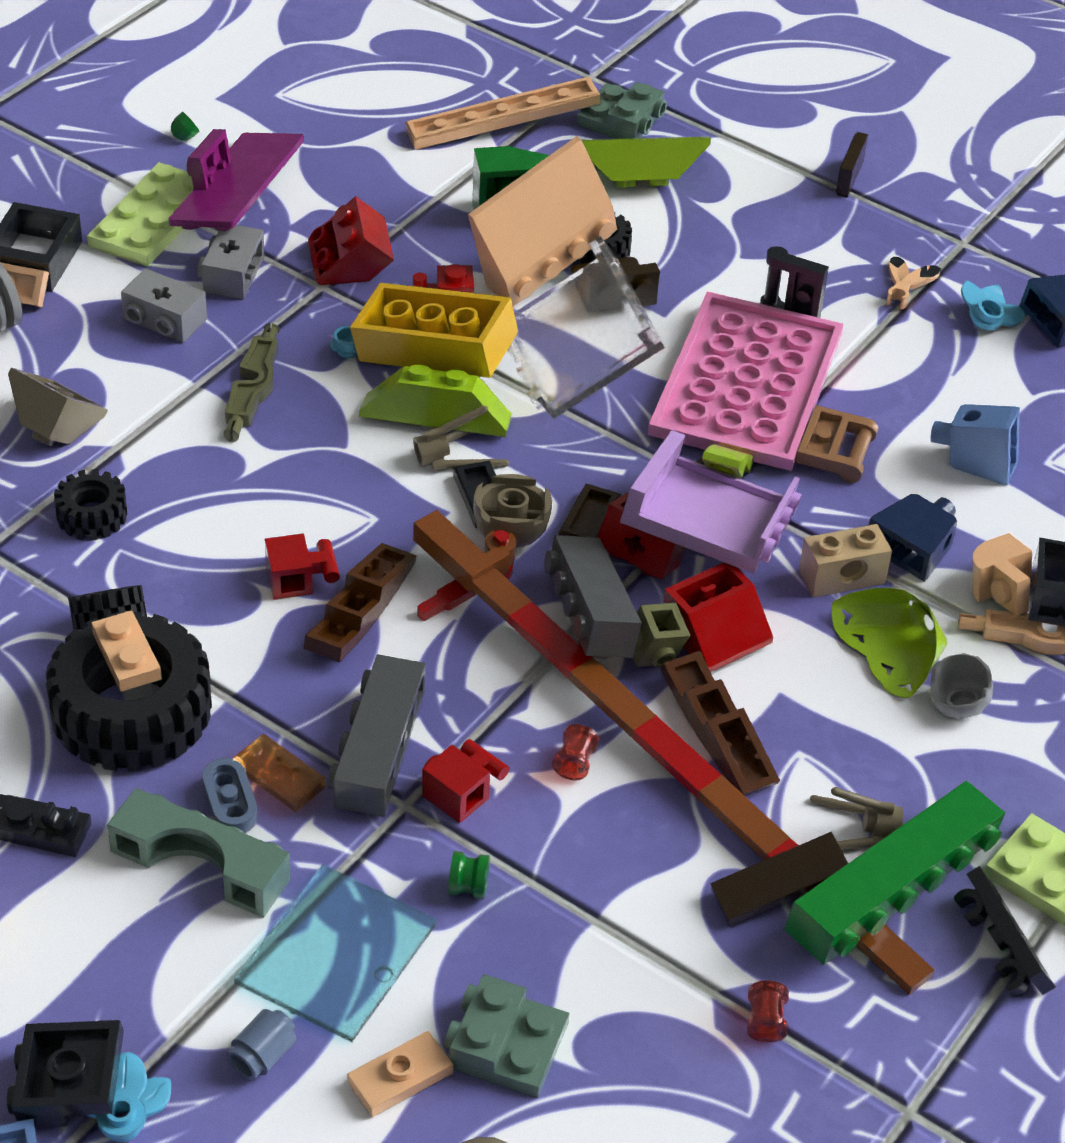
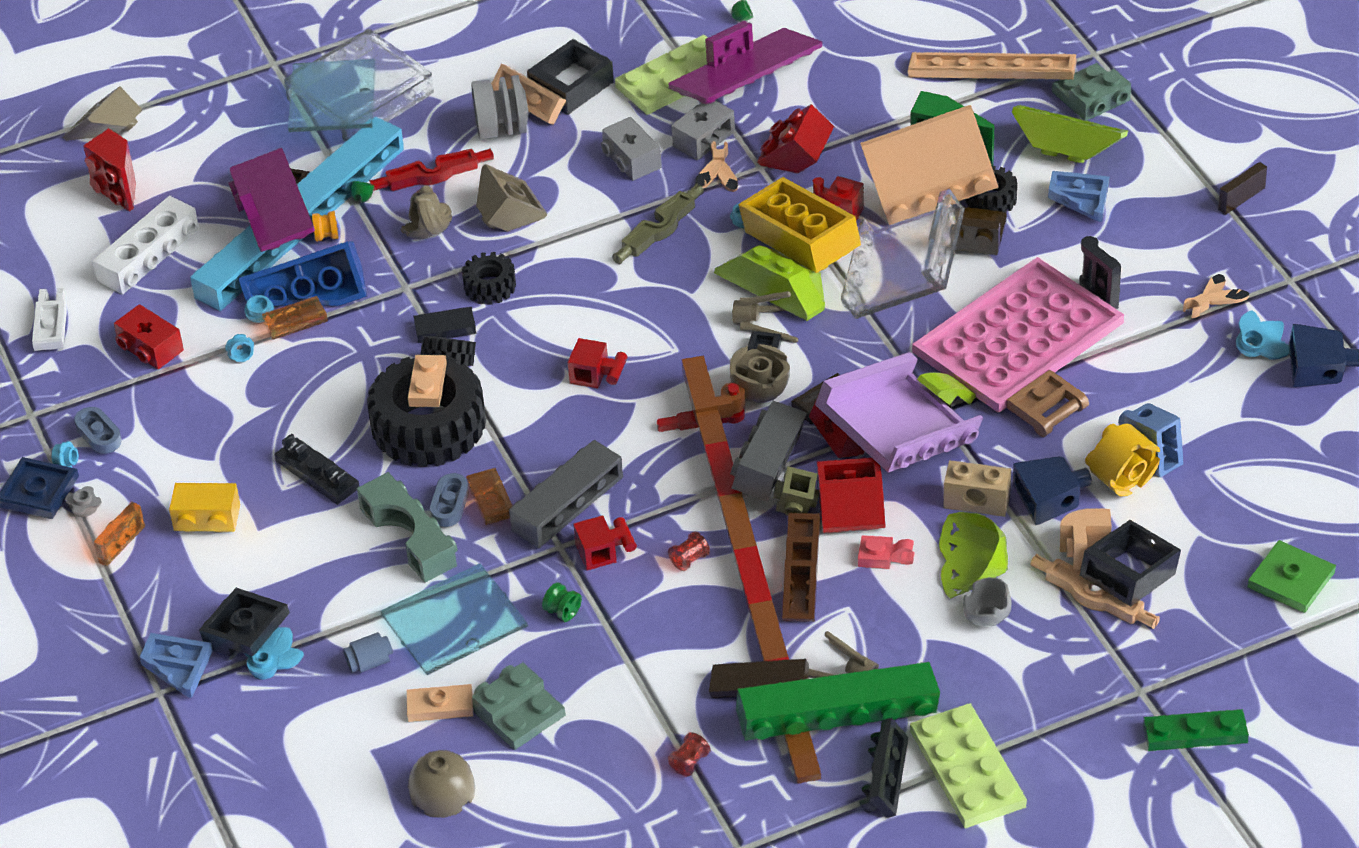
camera: 35 degrees right, 0 degrees up
reddish brown slope [303,543,417,663] -> none
none -> black tile [413,306,477,343]
none -> light nougat piece [695,141,738,192]
none -> coral plate [858,535,915,569]
none -> medium blue wing [1048,171,1109,222]
none -> yellow brick [1085,424,1160,496]

